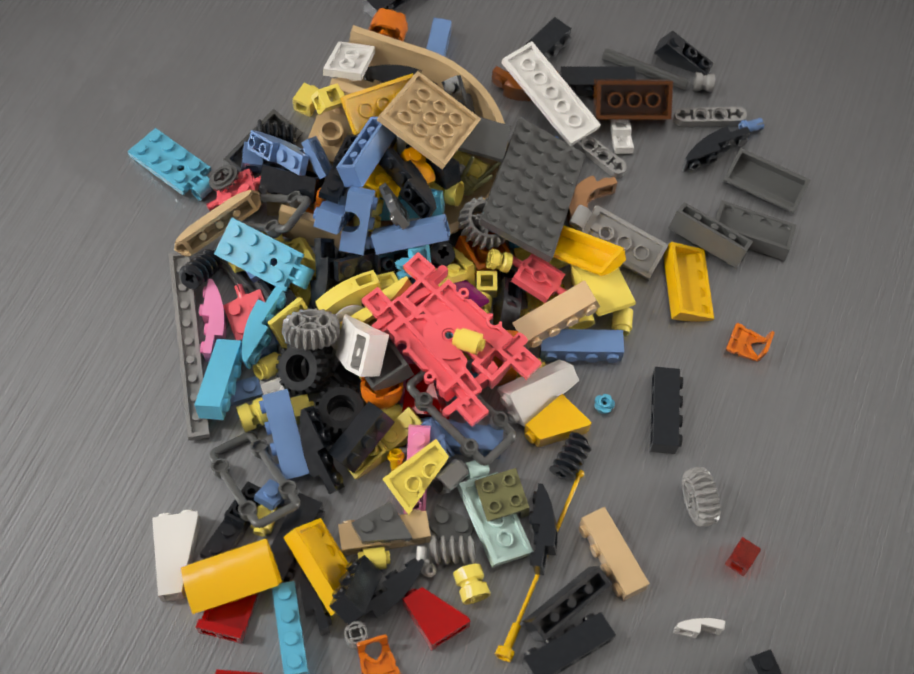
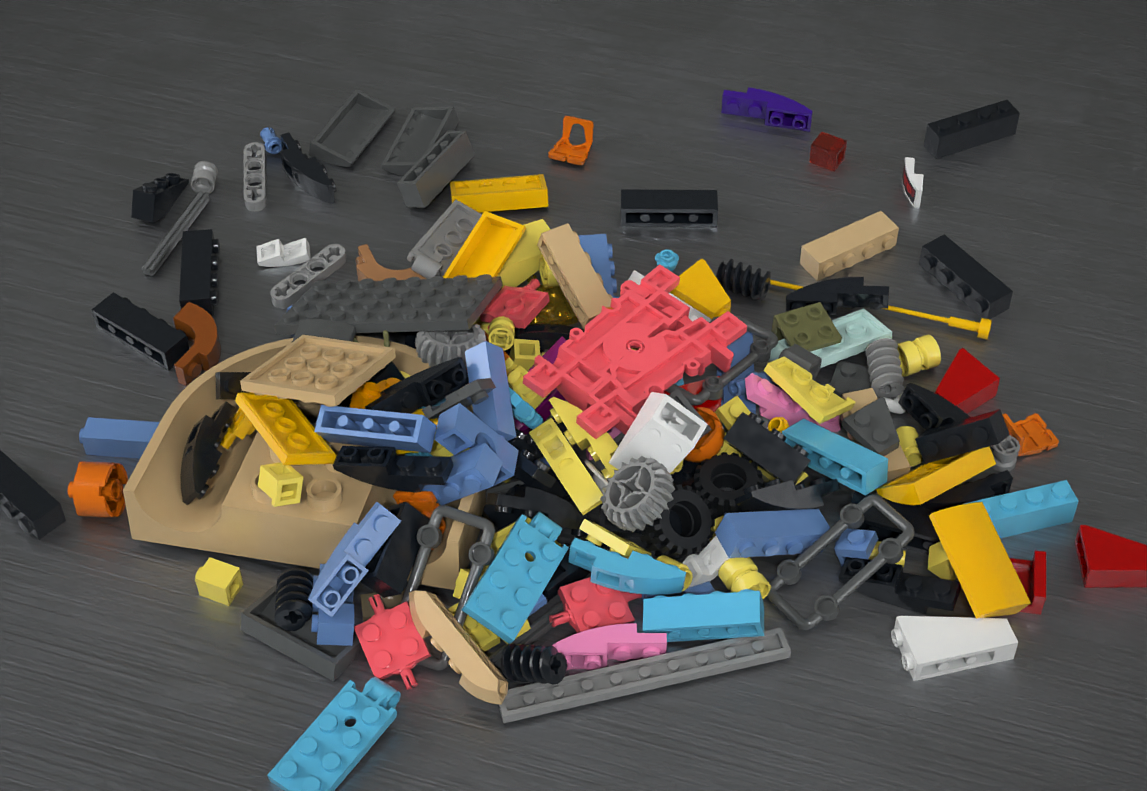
camera: 90 degrees left, 15 degrees down
dark grey gear [209,165,239,192] -> none
medium blue plate [301,136,332,179] -> none
white plate [323,41,375,81] -> none
light yellow brick [452,328,486,355] -> none
white plate [501,42,601,146] -> none
black brick [522,566,612,641] -> none
reddish brown brick [593,79,673,119] -> none
light grey gear [682,467,721,527] -> none
none -> dark purple slope [721,87,813,132]
none -> medium azure brick [782,419,888,496]

